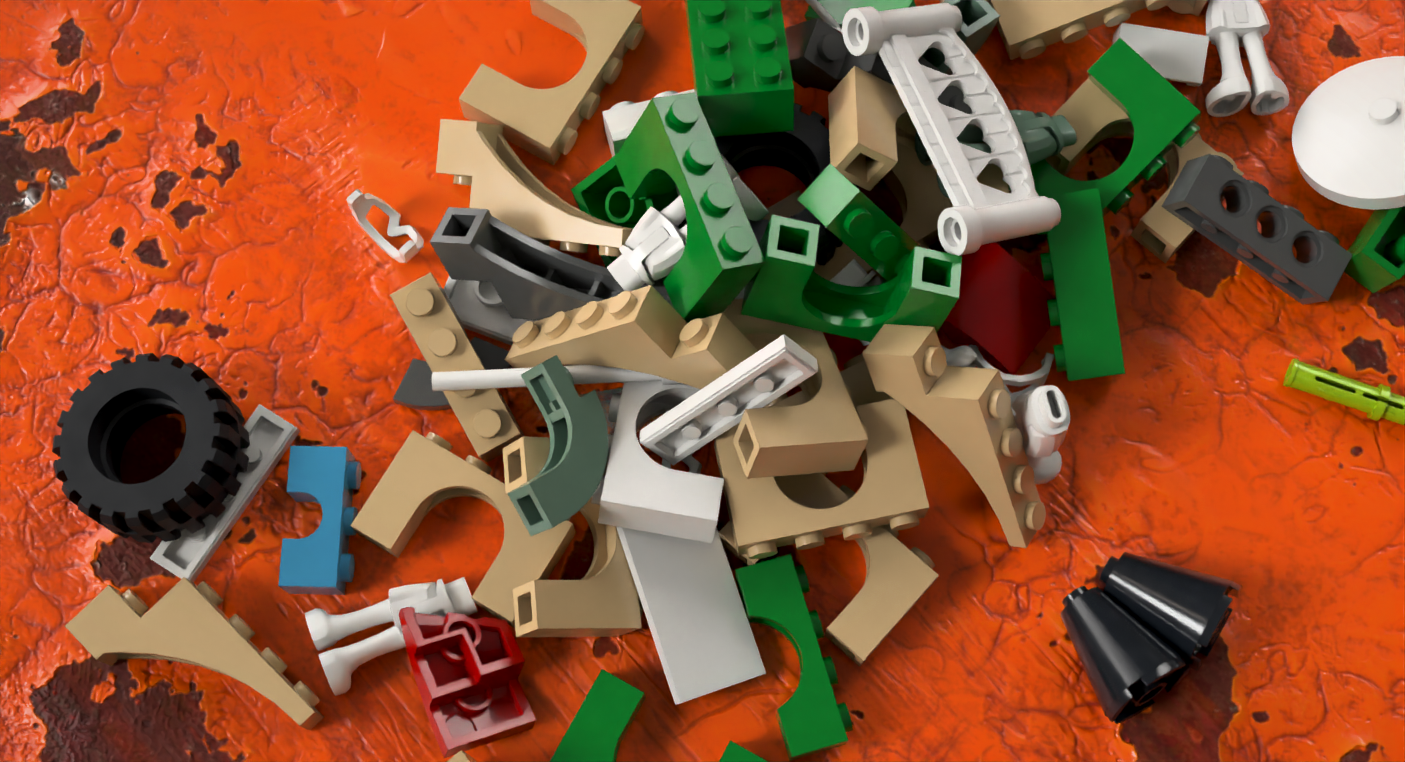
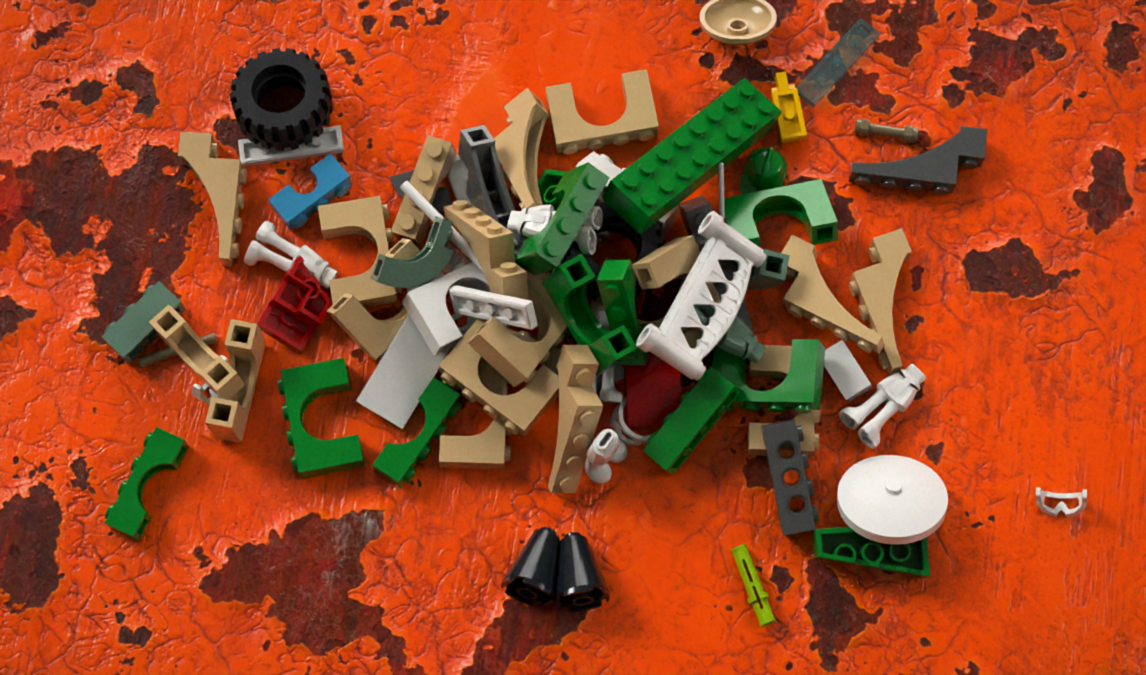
camera: 50 degrees right, 0 degrees up
white helmet [346,189,424,263] -> none

